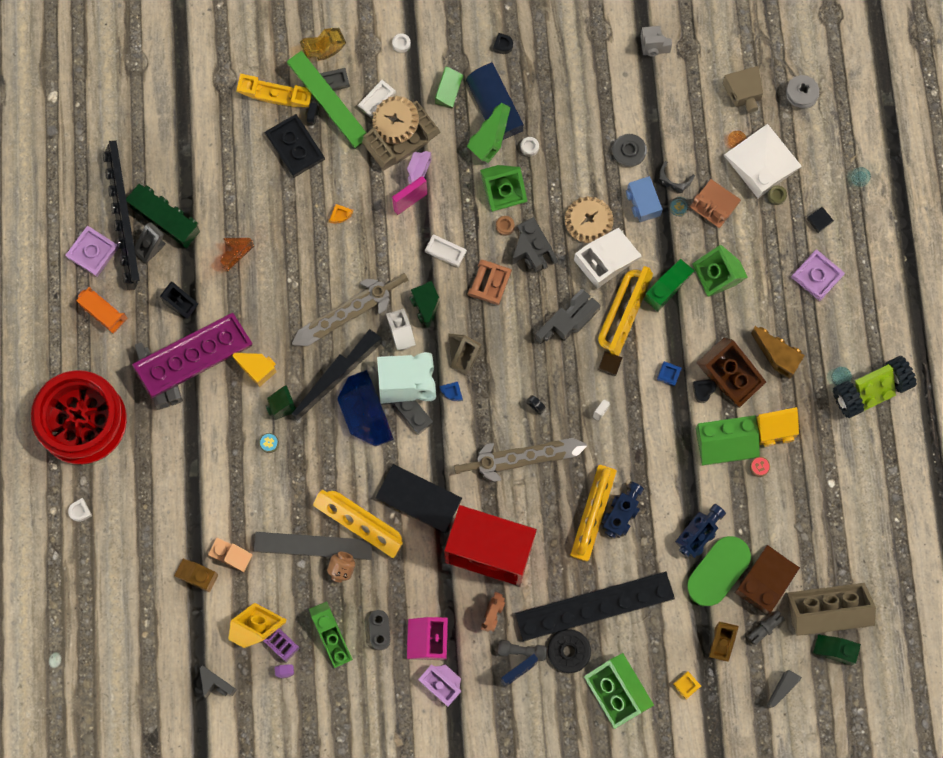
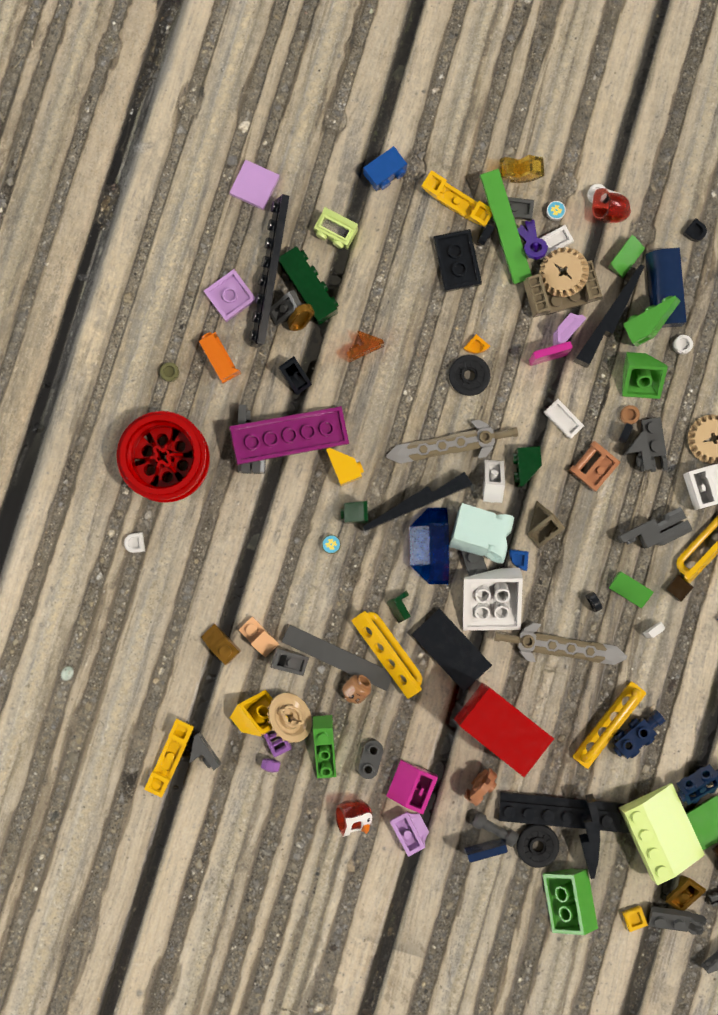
camera: 25 degrees right, 10 degrees up
none -> yellow slope [144,719,194,798]
none -> olive tile [160,362,180,382]
none -> lavender tile [230,160,280,210]
none -> tan gear [267,693,312,743]
none -> dark grey slope [270,648,309,676]
none -> pearl gold tile [287,304,314,331]
none -> yellowish green window [314,207,358,250]
none -> clear red piece [335,799,373,837]
none -> blue brick [363,146,407,191]
none -> dark green tile [387,590,411,623]
none -> black wheel [449,355,490,396]
none -> white slope [463,568,523,631]
none -> dark purple piece [517,220,548,260]
none -> tile [546,201,566,221]
none -> black slope [573,264,645,368]
none -> black slope [579,793,600,879]
none -> clear red piece [592,188,631,224]
none -> bright green slope [609,571,653,608]
none -> black tile [618,423,633,444]
none -> yellowish green slope [619,783,705,885]
none -> dark grey hinge [647,906,707,935]

